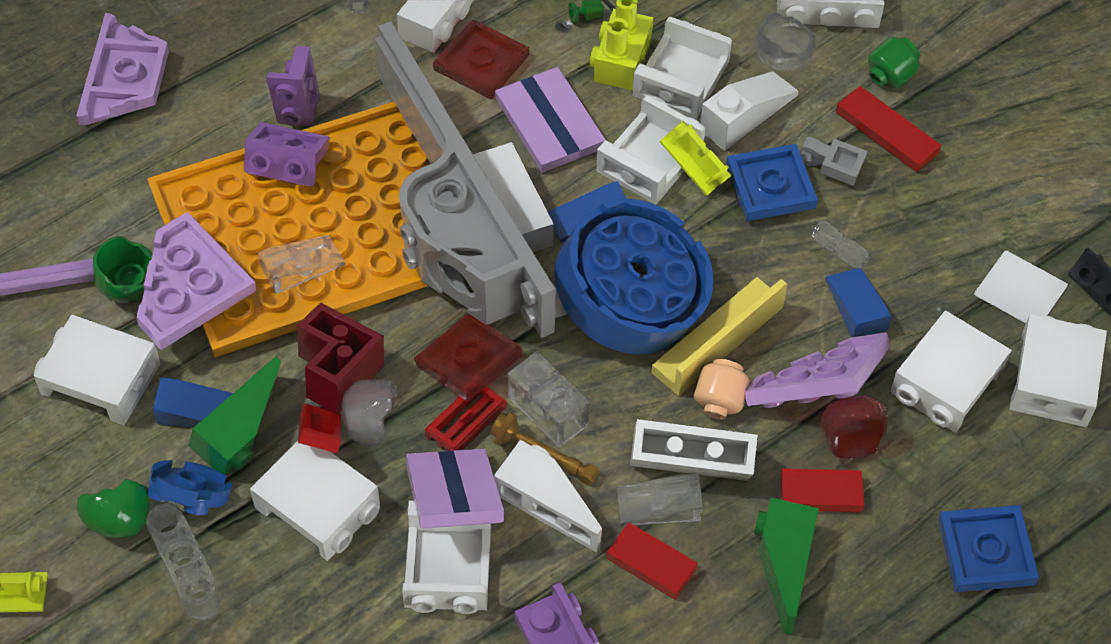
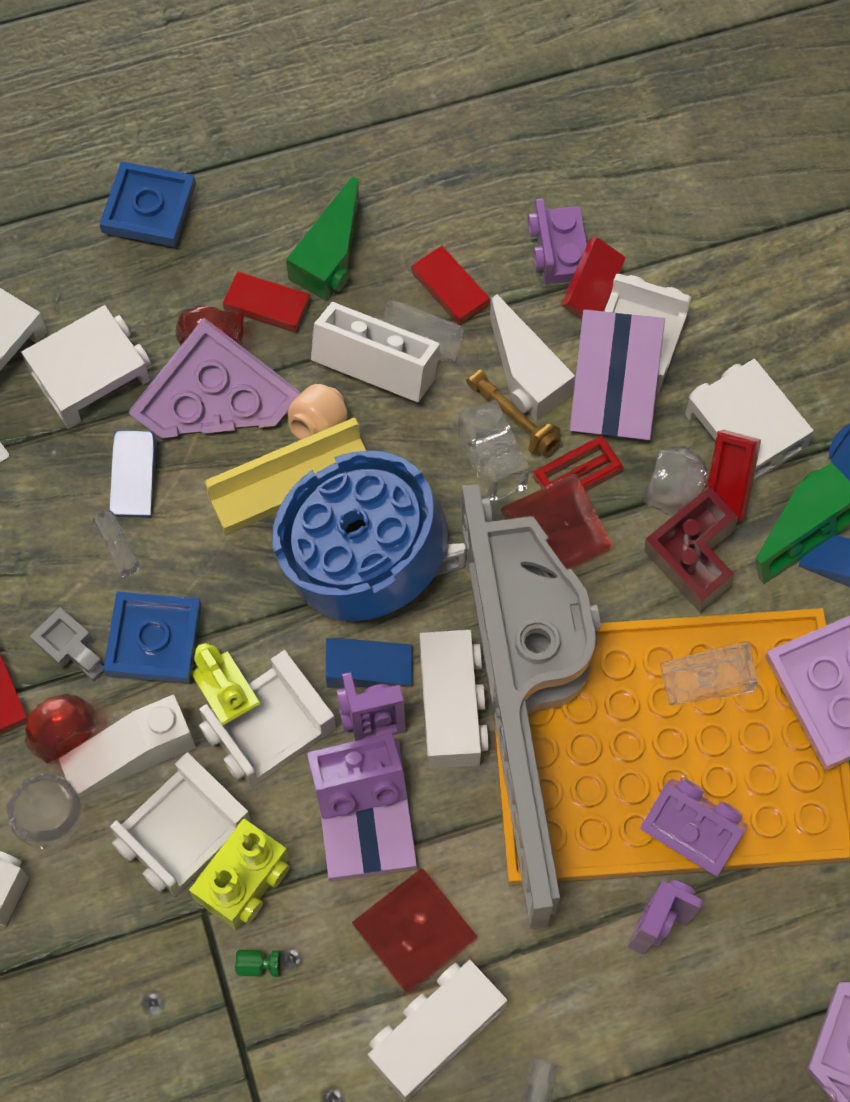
camera: 160 degrees left, 10 degrees up
none -> clear red hair [25,694,99,764]
none -> medium lavender bracket [307,732,407,819]
none -> medium lavender bracket [336,672,406,741]
none -> red tile [561,237,626,320]

